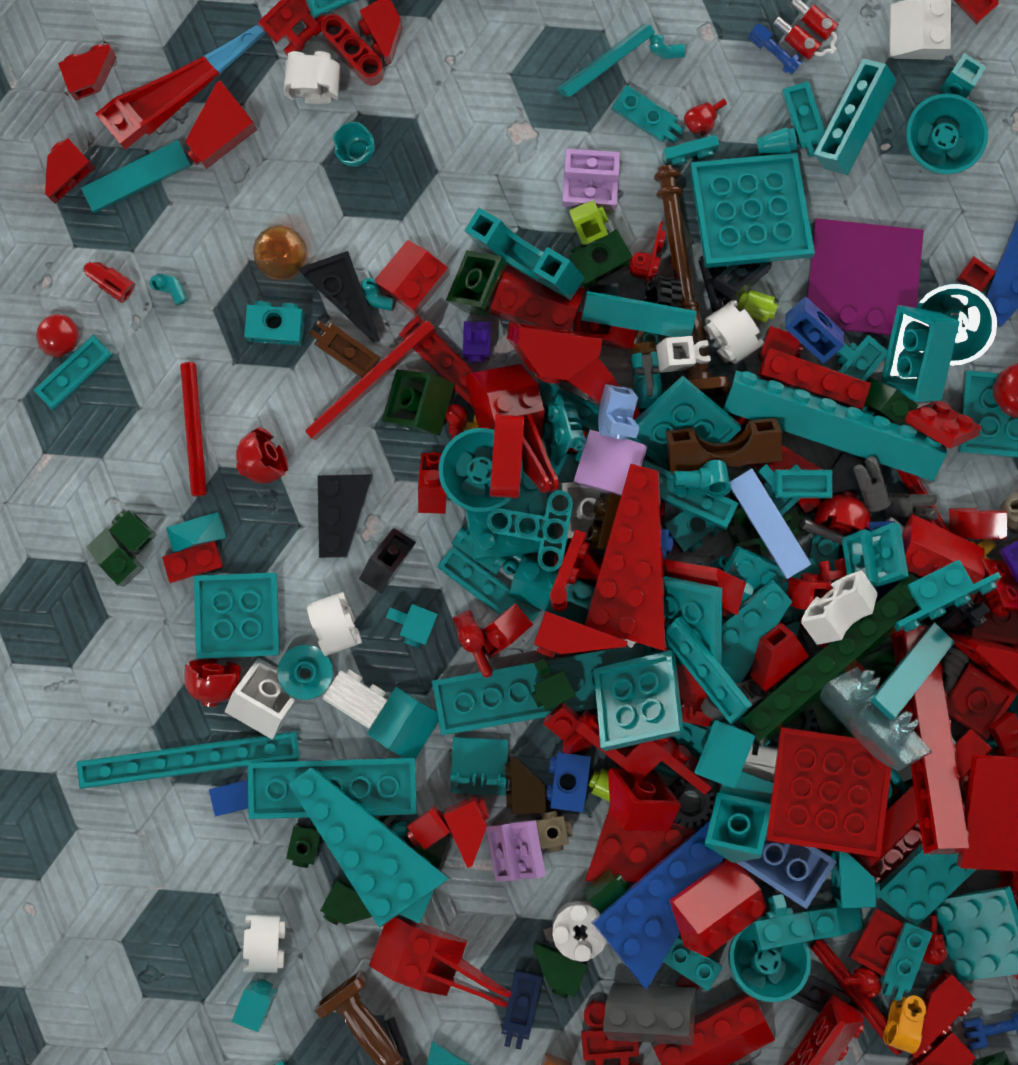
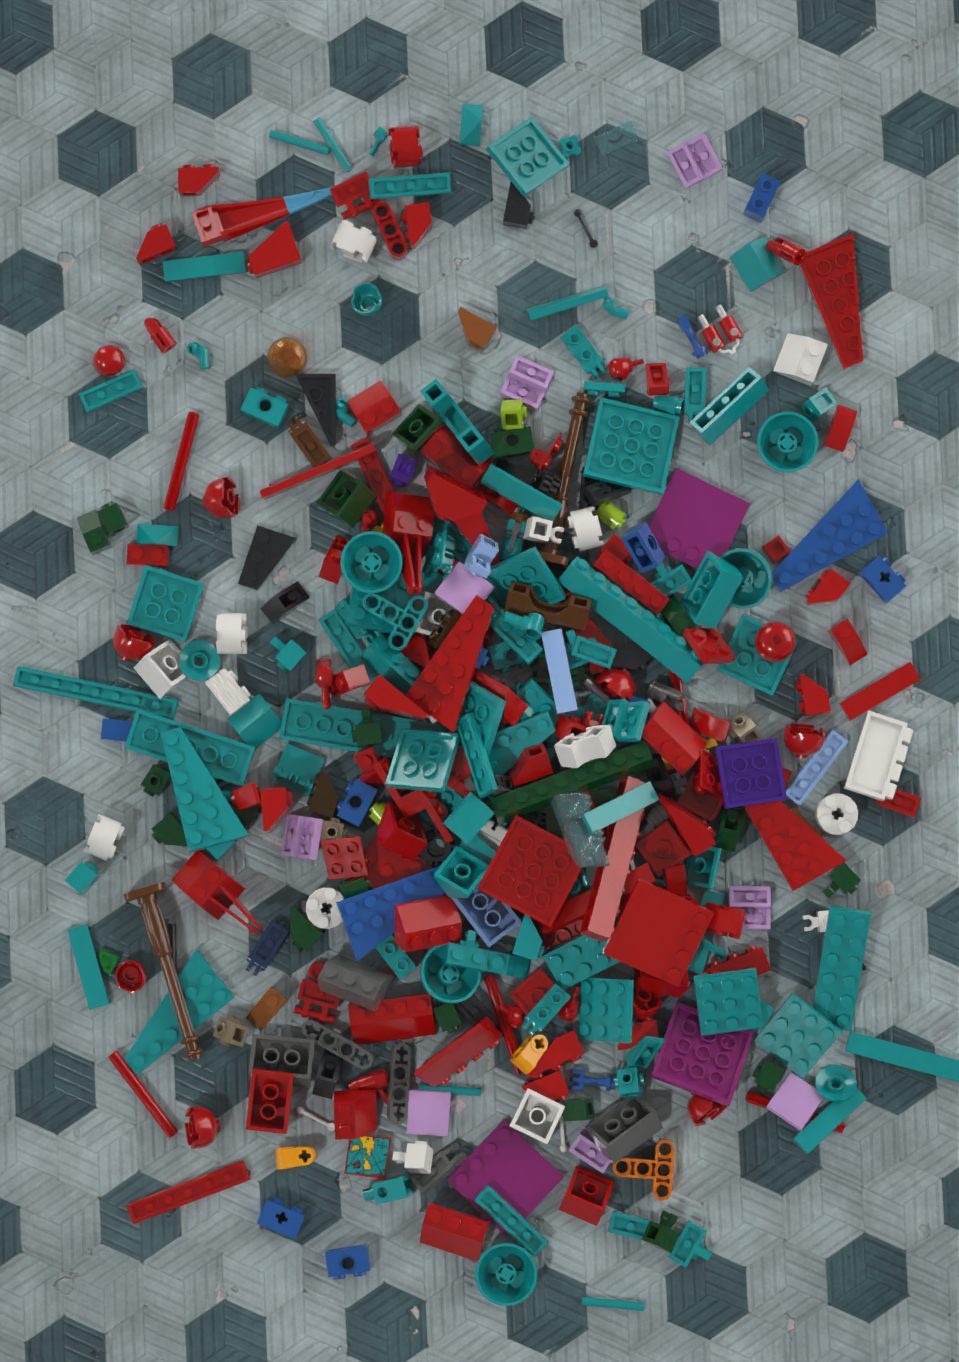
camera: 20 degrees right, 0 degrees up
red beam [490,414,524,498] -> none
red plate [550,530,590,612] -> none
dark grey hinge [853,456,891,512] -> none
teal bracket [894,559,1001,633] -> none
none -> red hinge [321,836,370,880]
none -> dark green brick [433,1003,462,1034]
none -> dark orange slope [458,307,496,351]
none -> red slope [645,363,669,396]
none -> red slope [823,404,857,452]

